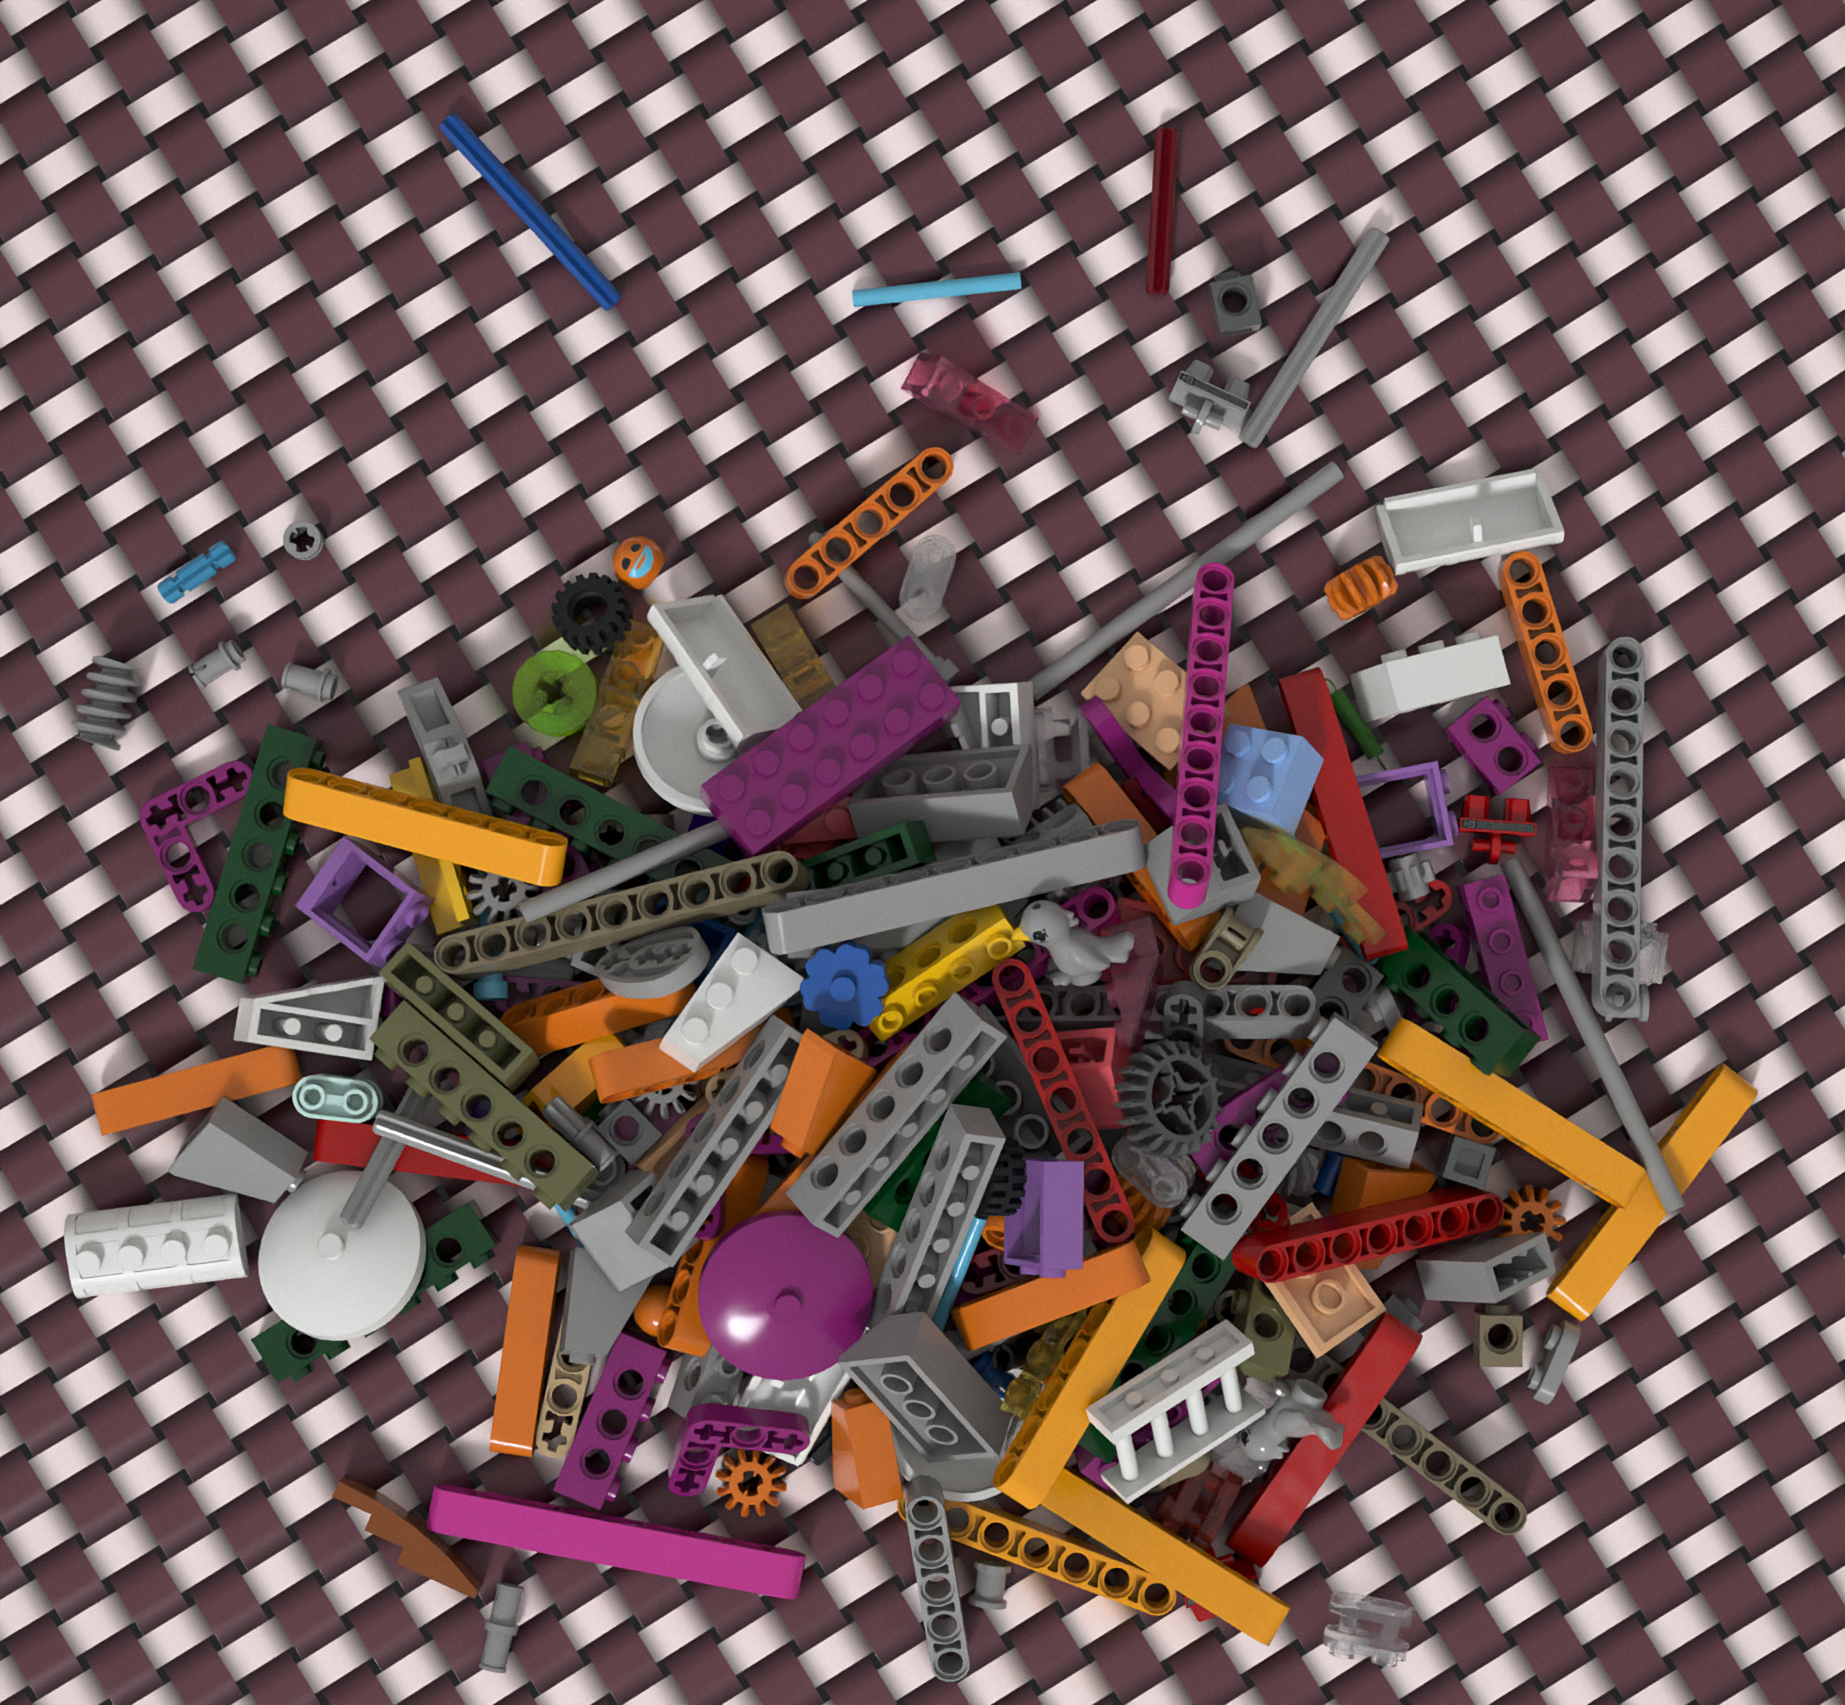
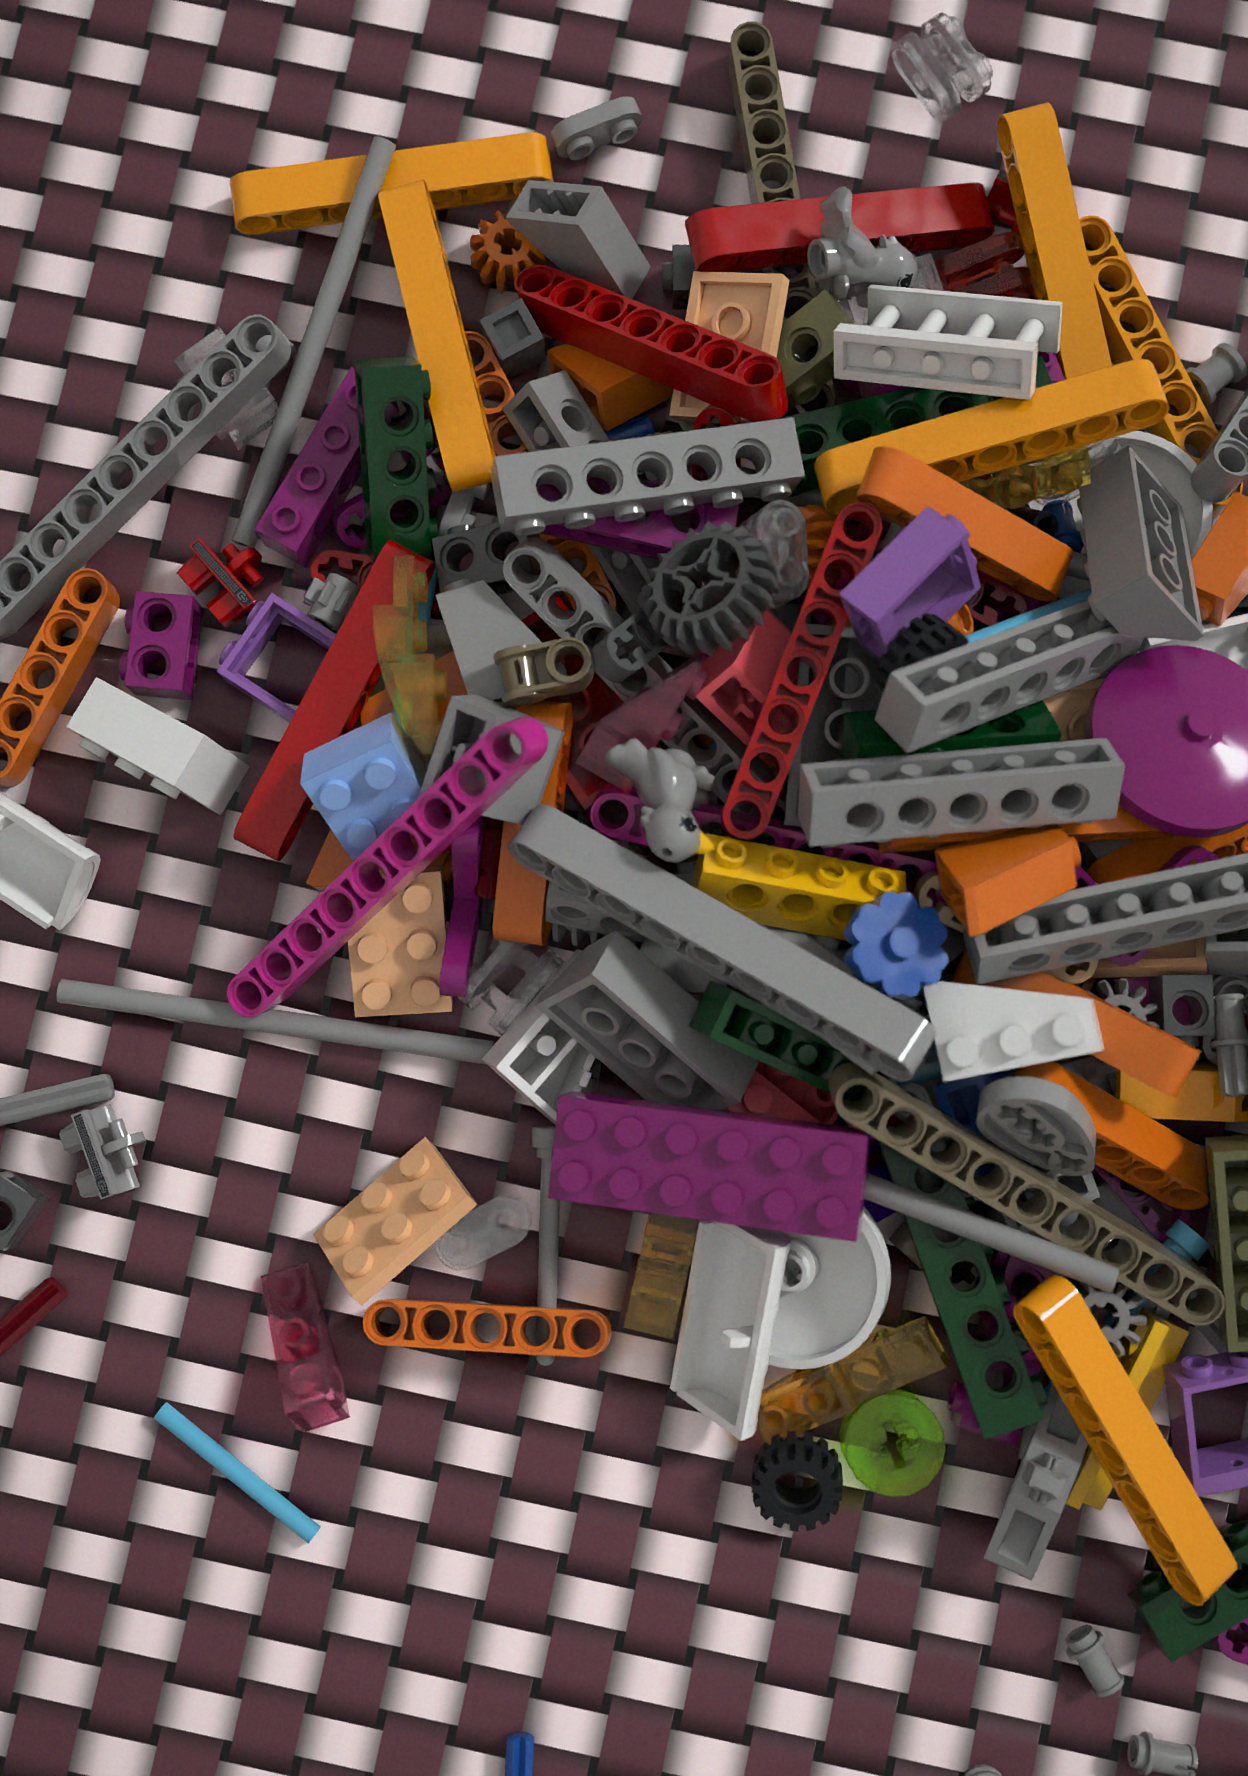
camera: 135 degrees left, 5 degrees down
orange piece [612,536,665,590] -> none
orange gear [1324,556,1398,620] -> none
bright green piece [1325,678,1386,770] -> none
dark tan brick [1473,1303,1523,1367] -> none
clear pink slope [1545,766,1599,903] -> none
none -> light nougat plate [313,1137,477,1305]

